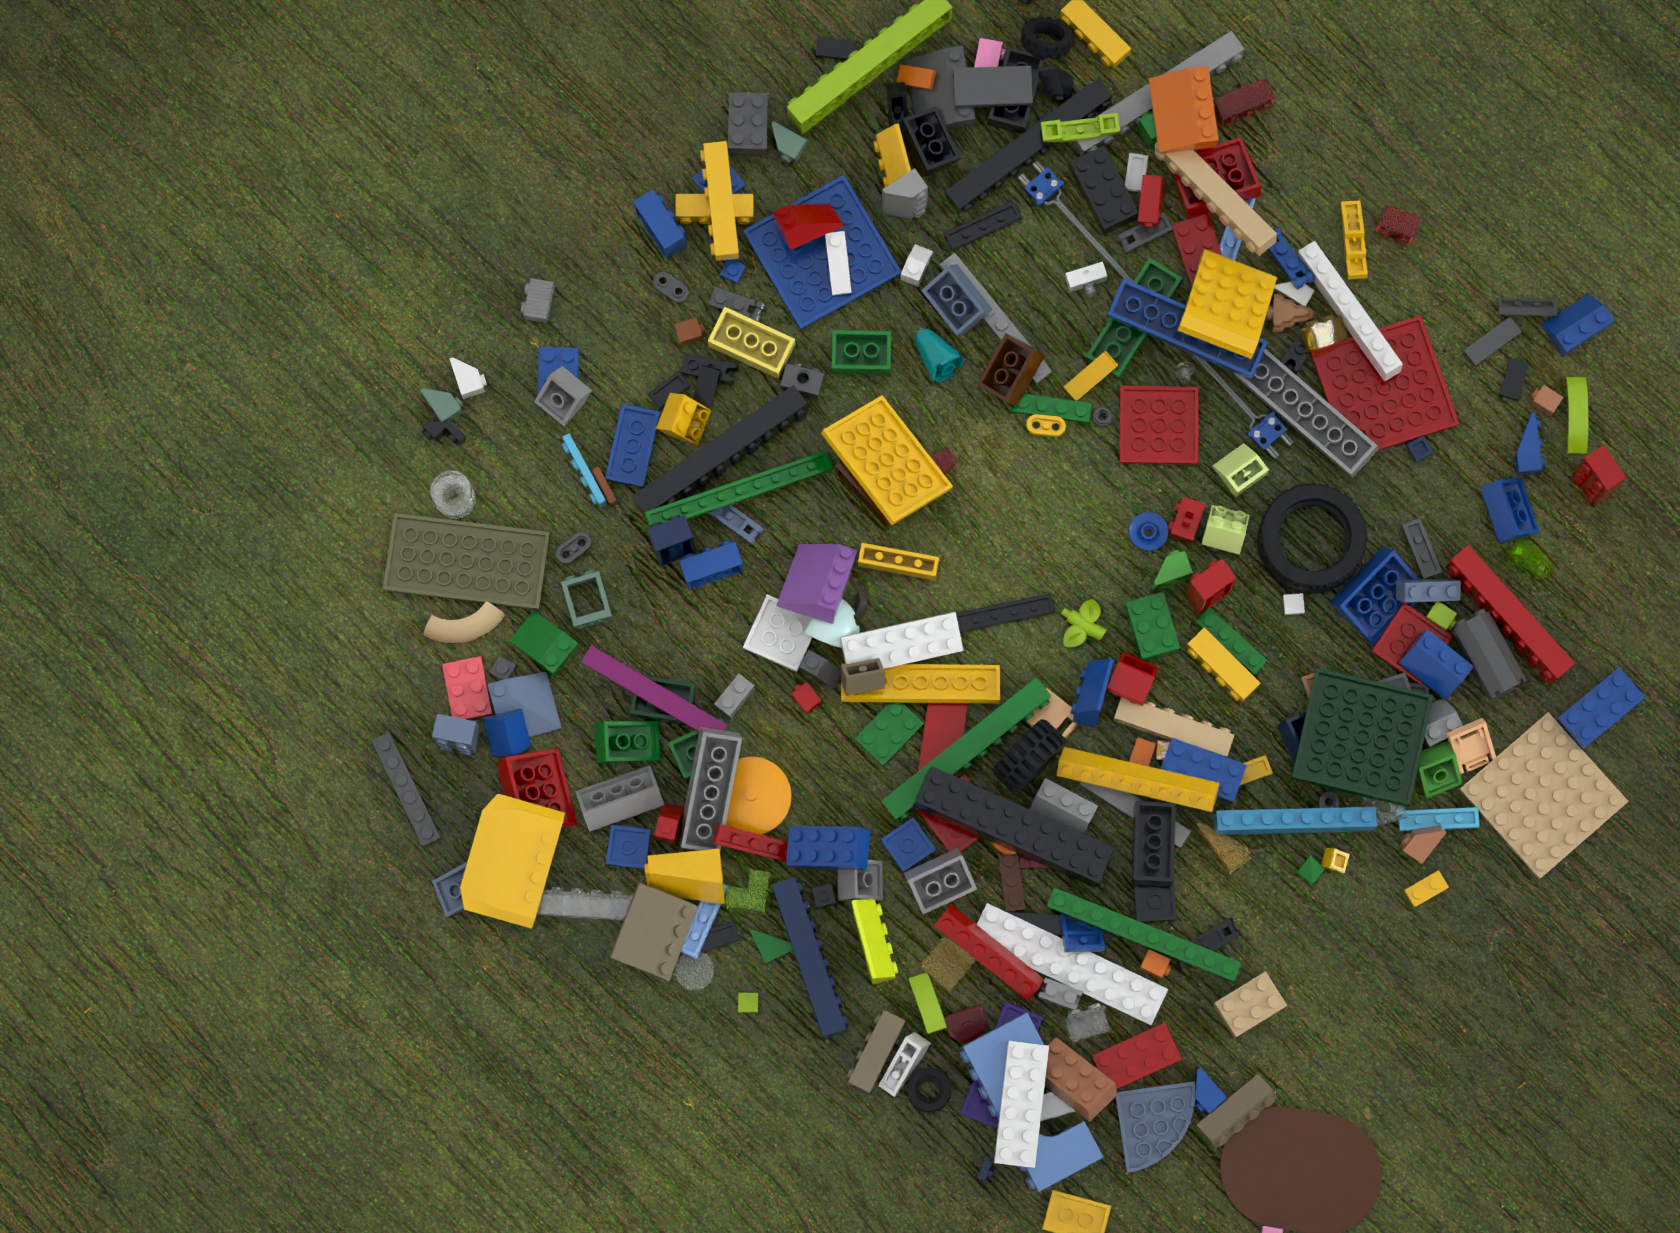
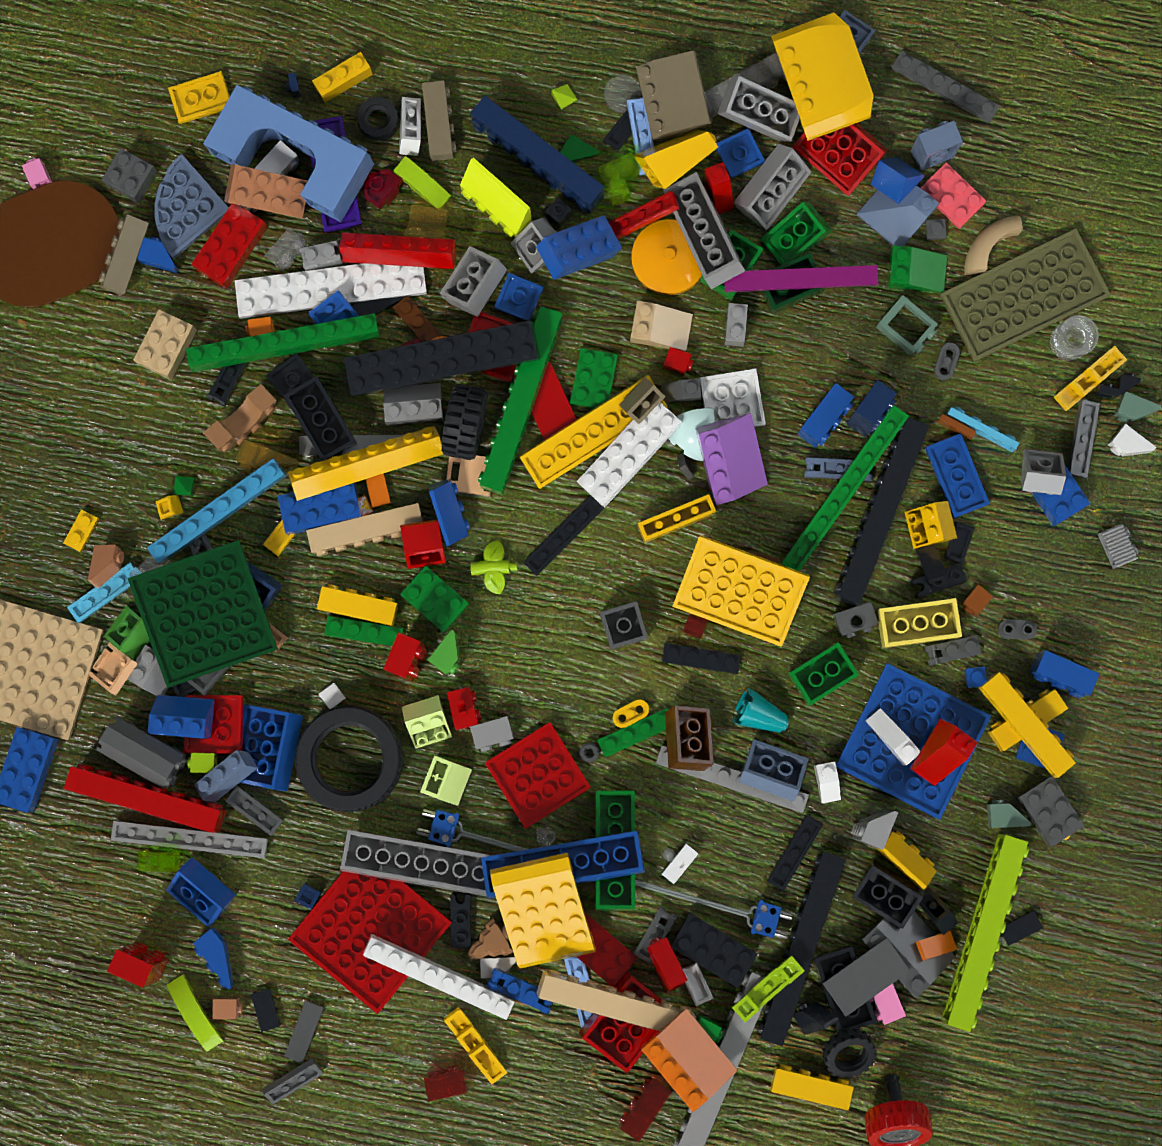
camera: 150 degrees right, 5 degrees up
white plate [994,1041,1049,1168] -> none
yellow tile [1064,350,1118,401] -> none
blue dish [1129,512,1168,551] -> none
clear yellow piece [1300,314,1348,351] -> none
blue slope [1540,294,1615,357] -> none
none -> dark grey brick [102,148,158,204]
none -> light grey plate [111,821,268,858]
none -> medium nougat brick [203,384,276,453]
none -> yellow brick [312,52,373,103]
none -> light grey brick [470,716,514,752]
none -> dark grey brick [600,601,648,650]
none -> tan slope [630,301,693,352]
none -> black plate [661,643,741,674]
none -> light grey brick [717,76,800,143]
none -> yellow slope [1054,346,1127,411]
none -> dark grey plate [1068,399,1100,478]

